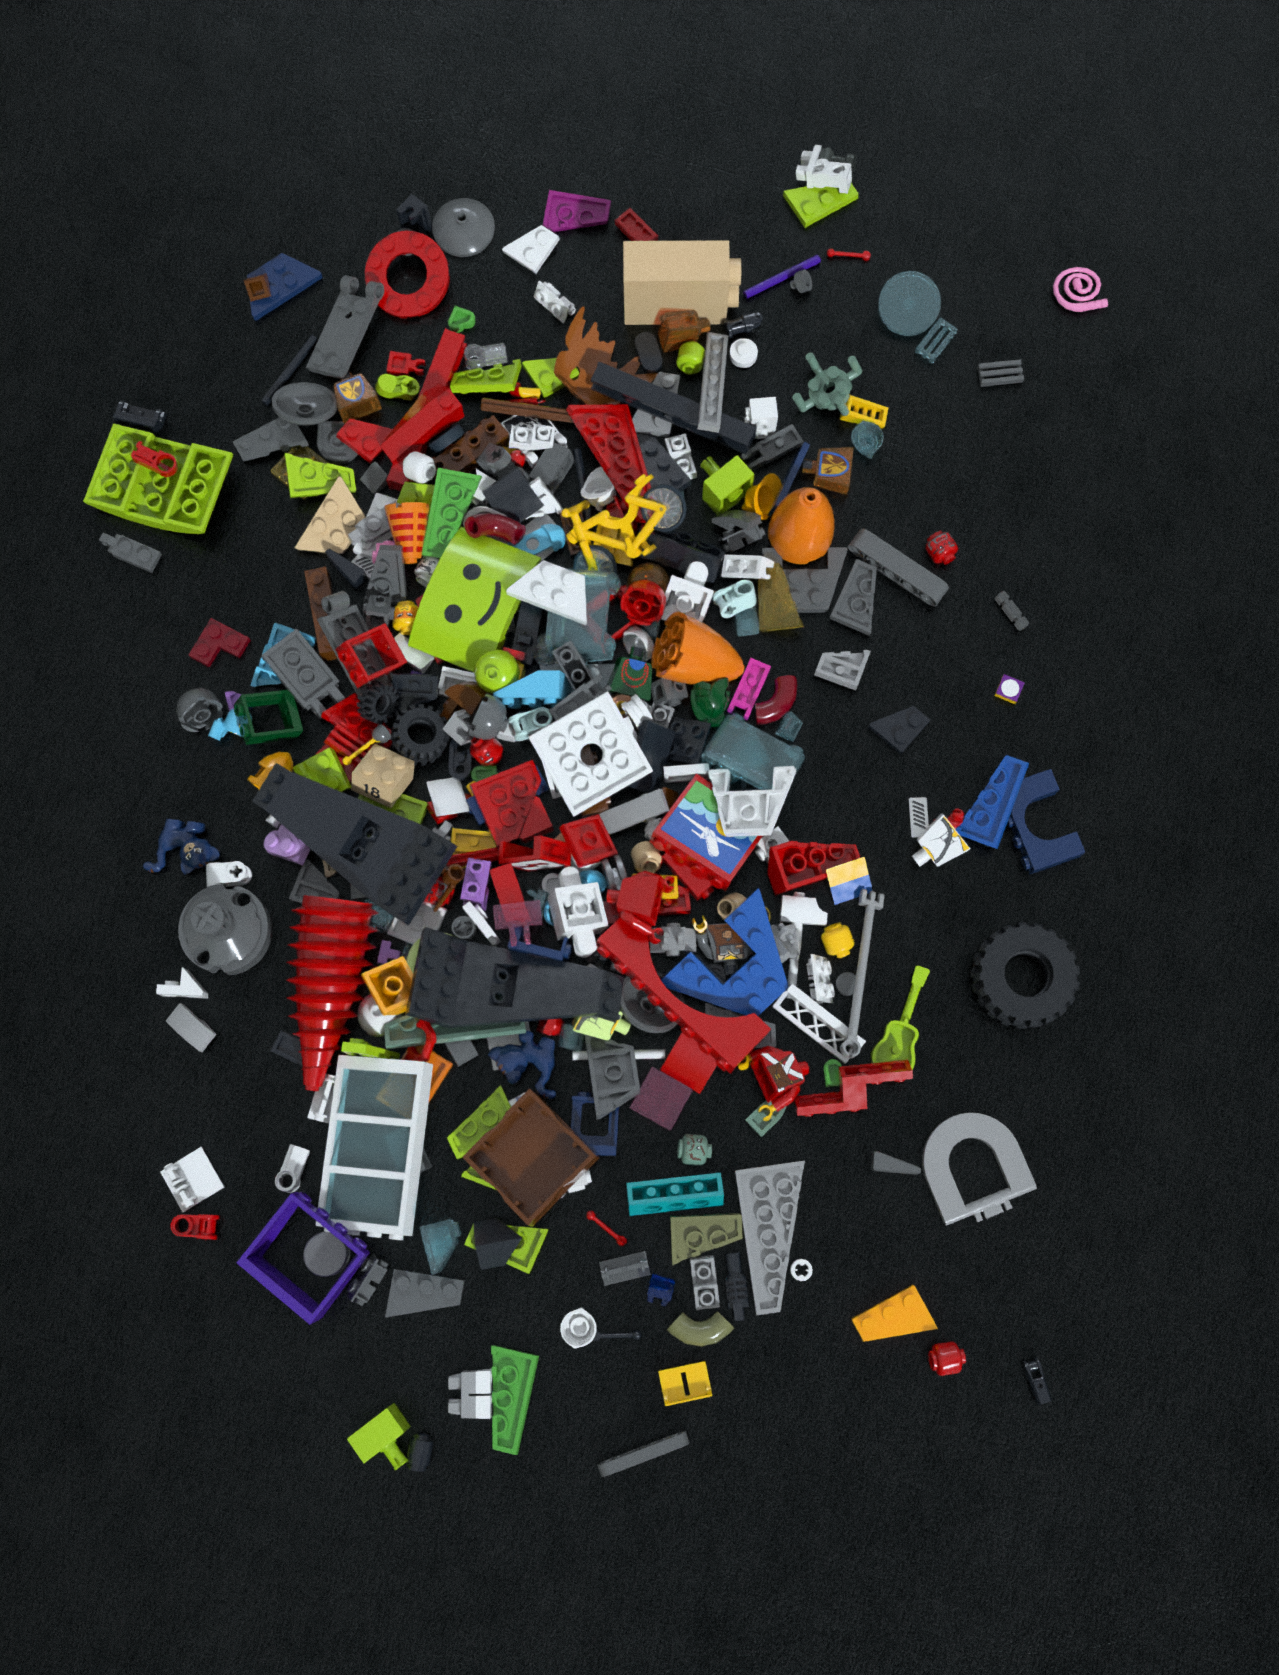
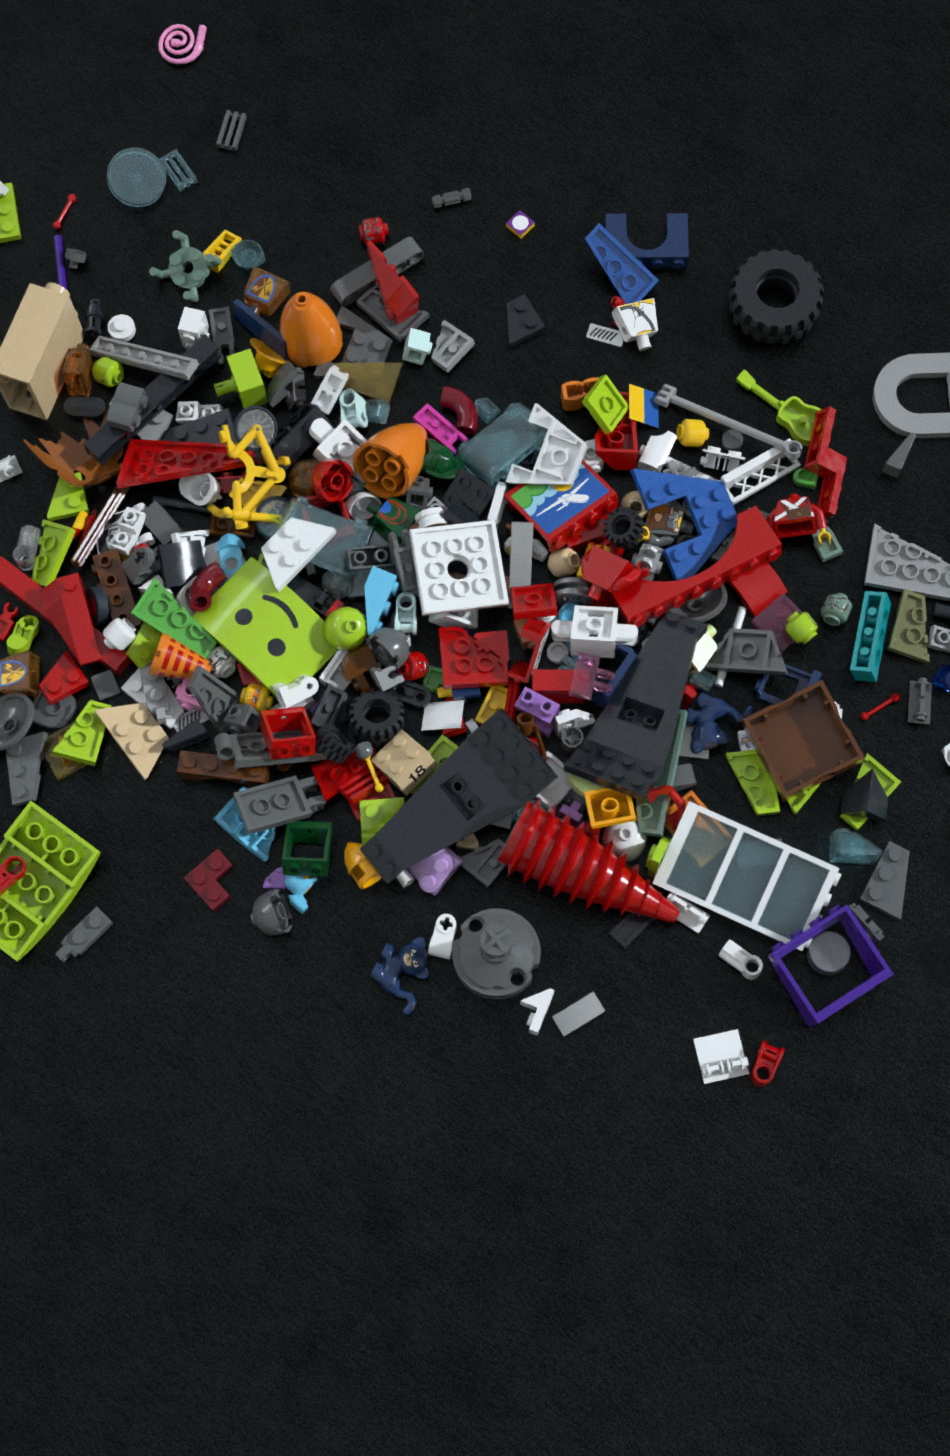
camera: 70 degrees left, 5 degrees down
none -> dark grey brick [106,382,148,433]
none -> white leg [272,674,319,708]
none -> red wedge [367,240,419,325]
none -> light aqua brick [402,328,432,365]
none -> orange brick [561,377,599,411]
none -> lime hinge [582,374,629,434]
none -> black tyre [603,507,645,549]
none -> lime head [785,611,818,644]

